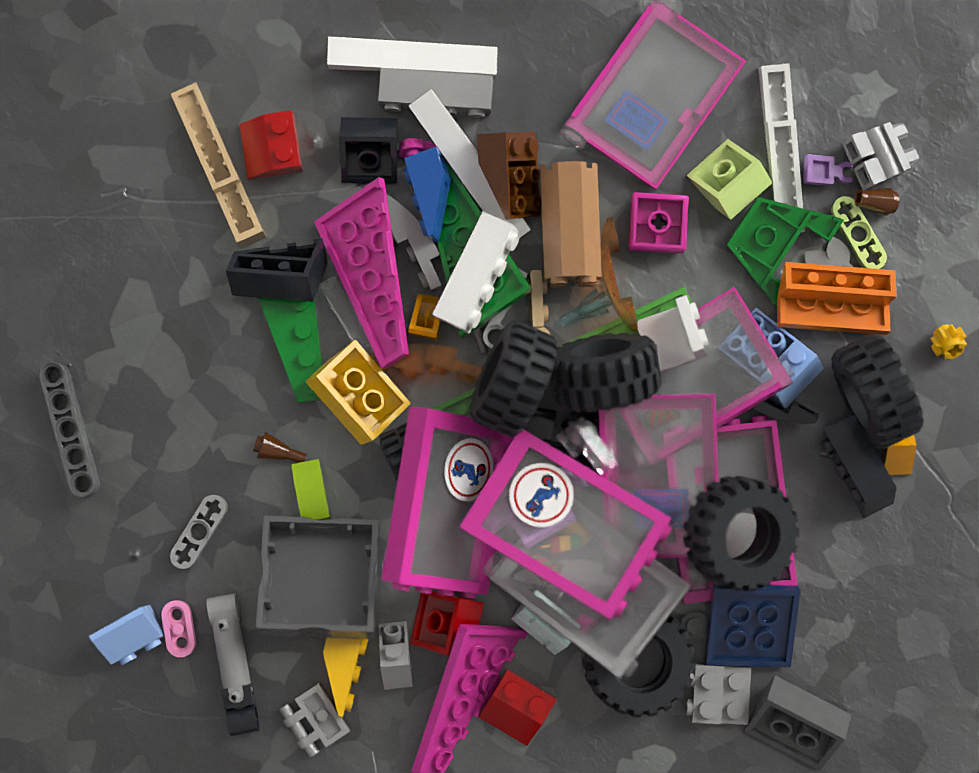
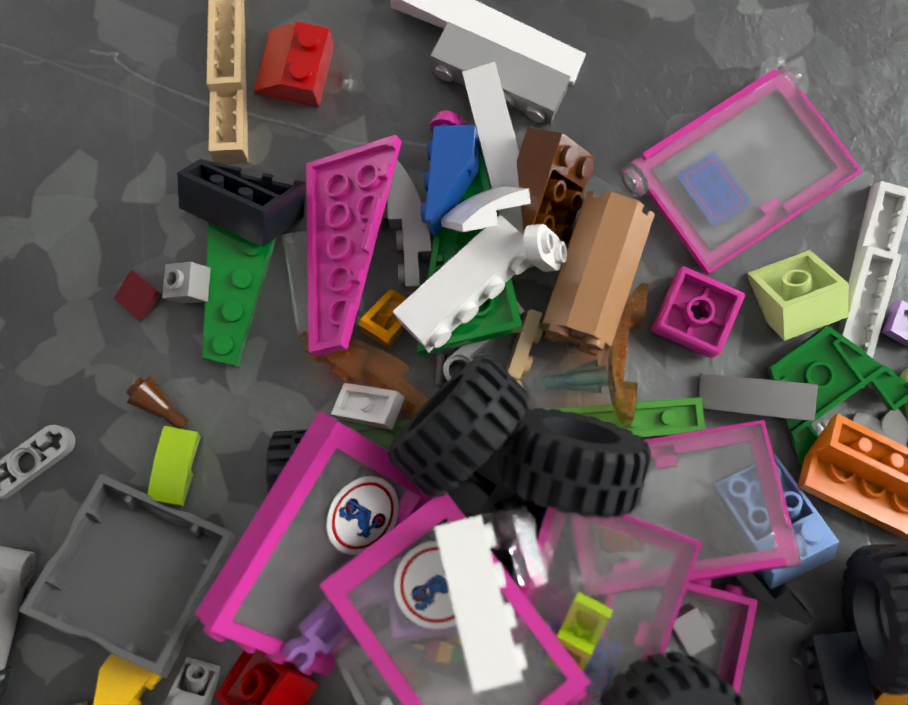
camera: 20 degrees right, 5 degrees down
yellow slope [305,340,411,445] -> none
black slope [339,117,398,184] -> none
white bracket [637,296,709,372] -> none
none -> dark red slope [114,270,162,321]
none -> light grey plate [162,261,211,304]
none -> medium lavender plate [282,599,350,671]
none -> white plate [331,383,405,430]
none -> white brick [434,515,527,693]
none -> white slope [441,186,531,232]
none -> white plate [524,224,567,272]
none -> lime slope [543,591,613,675]
none -> light grey plate [671,603,716,656]
none -> light grey slope [698,373,818,421]

